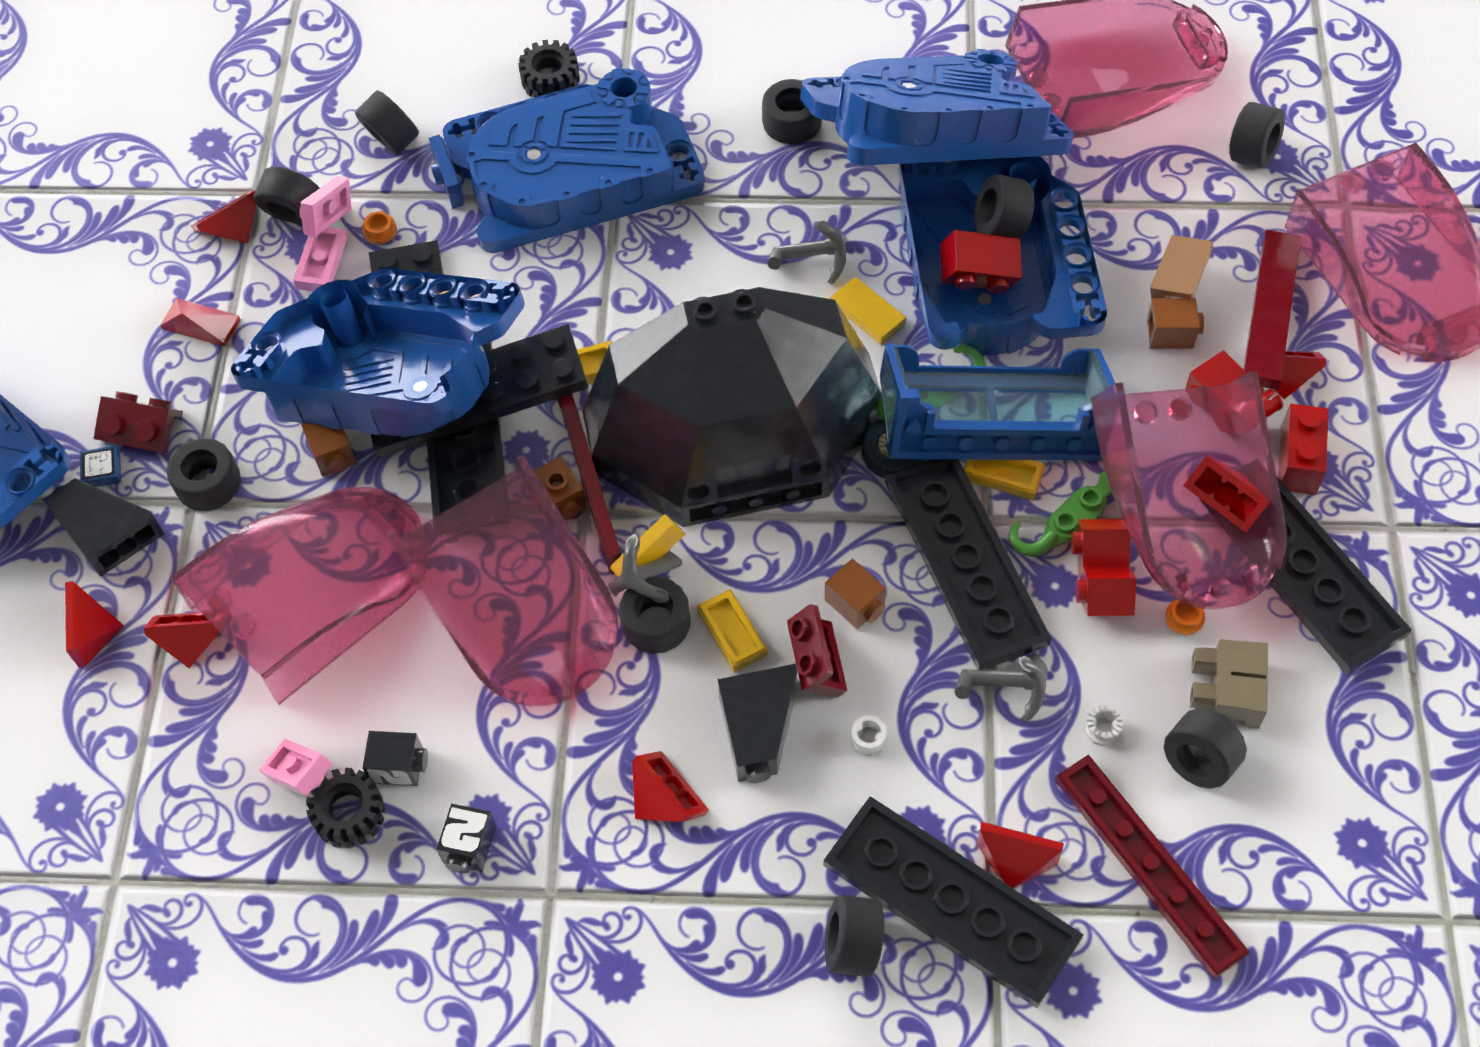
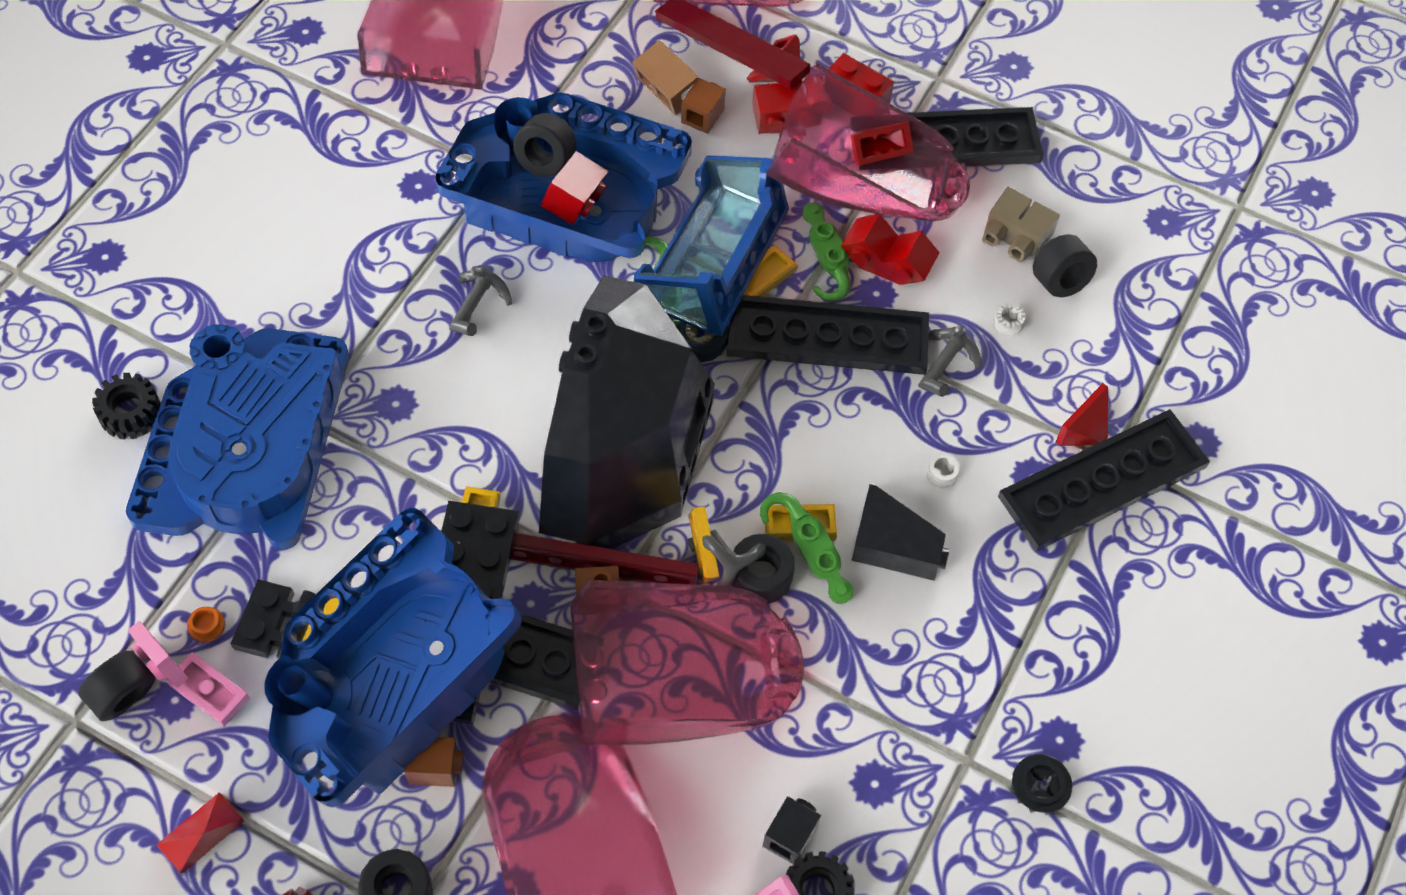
camera: 70 degrees left, 0 degrees up
red slope [190,190,257,243] -> none
black tyre [355,90,419,155] -> none
blue plate [428,134,465,209] -> none
brick [436,803,496,873] -> none
red slope [632,751,709,822] -> none
black tyre [762,79,822,144] -> none
dark red bracket [787,604,848,698] -> none
blue piece [800,49,1074,165] -> none
dark orange brick [825,558,886,629] -> none
black tyre [825,895,885,977] -> none
yellow tile [830,277,906,345] -> none
dark red tile [1055,754,1250,980] -> none
orange plate [1165,597,1205,635] -> none
none -> bright green piece [760,492,853,604]
none -> black gear [1011,754,1072,815]

